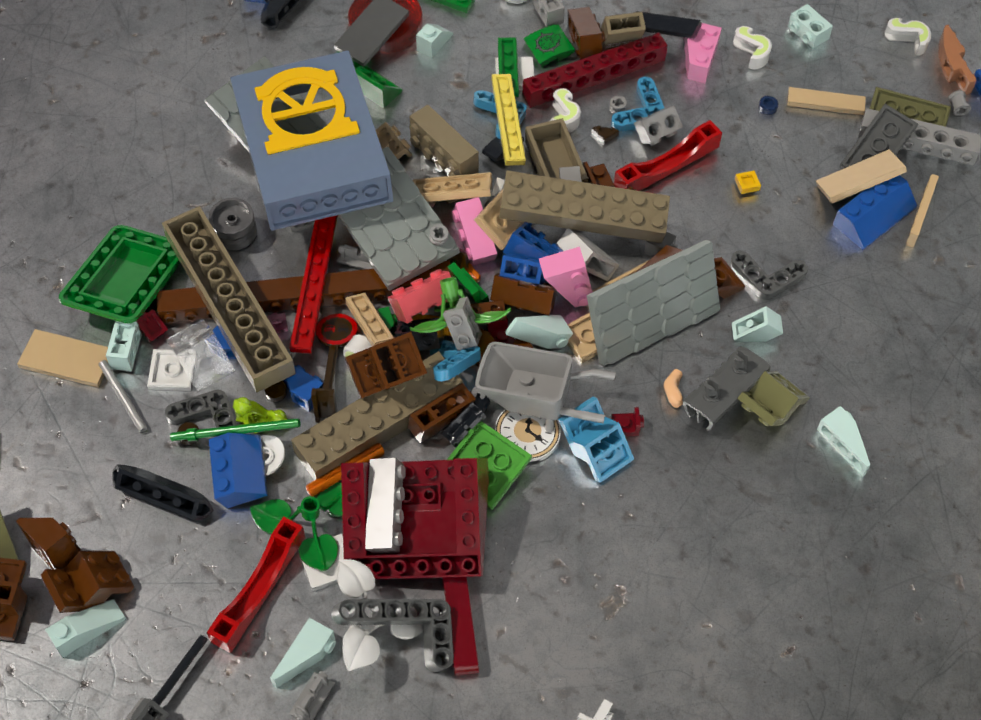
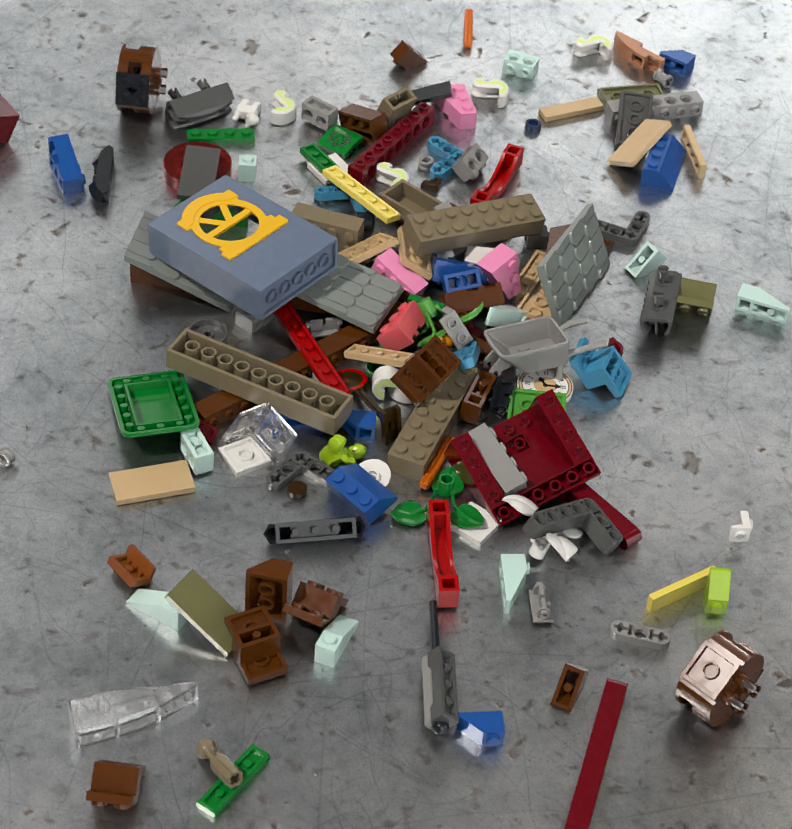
camera: 35 degrees left, 15 degrees down
light grey bar [98,360,148,433] -> none
green bar [170,418,301,442] -> none
light grey bush [429,224,448,246] -> none
light nougat arm [663,369,683,408] -> none
yellow plate [735,170,761,194] -> none

